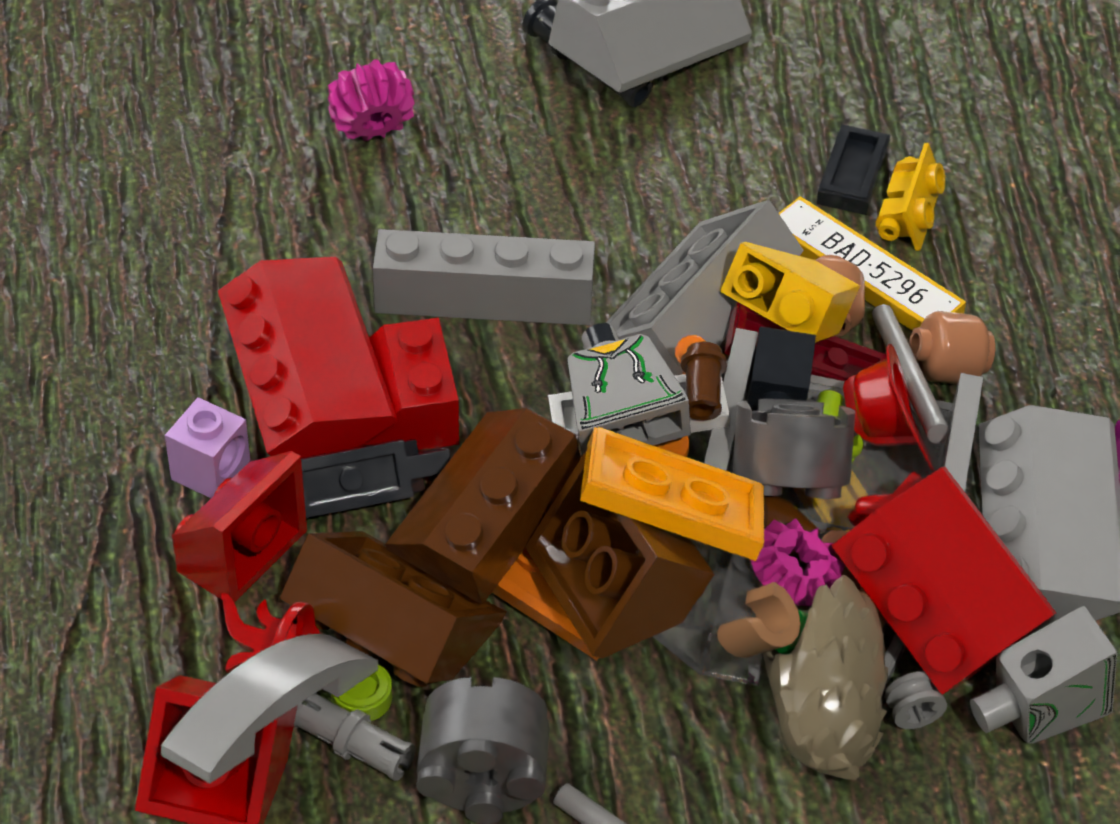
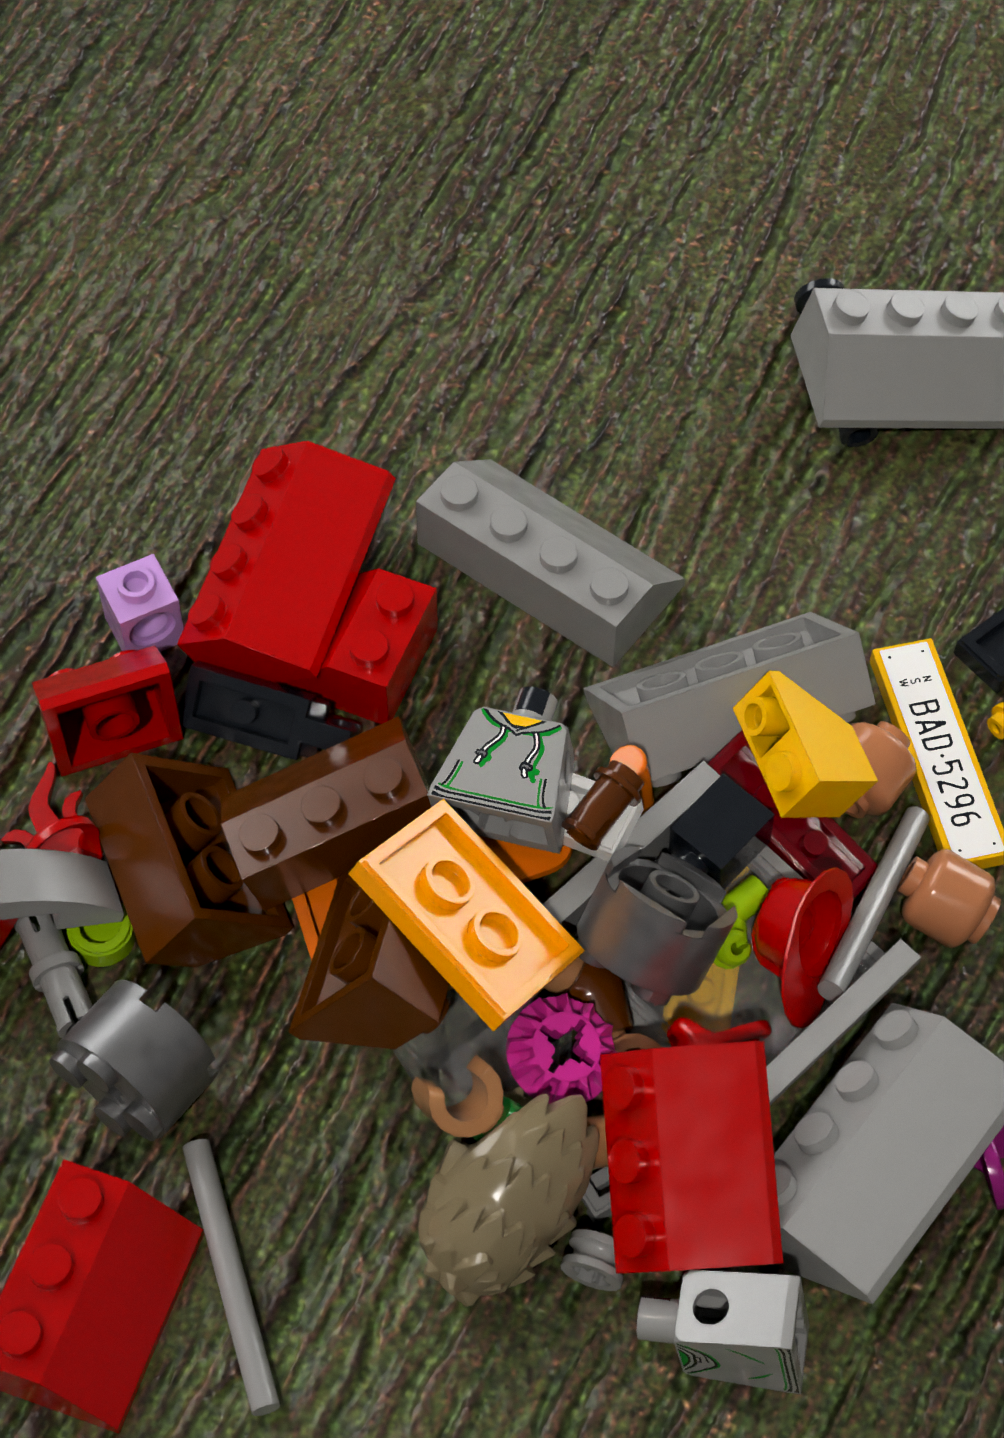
camera: 35 degrees right, 10 degrees up
dark pink gear [328,59,415,141] -> none

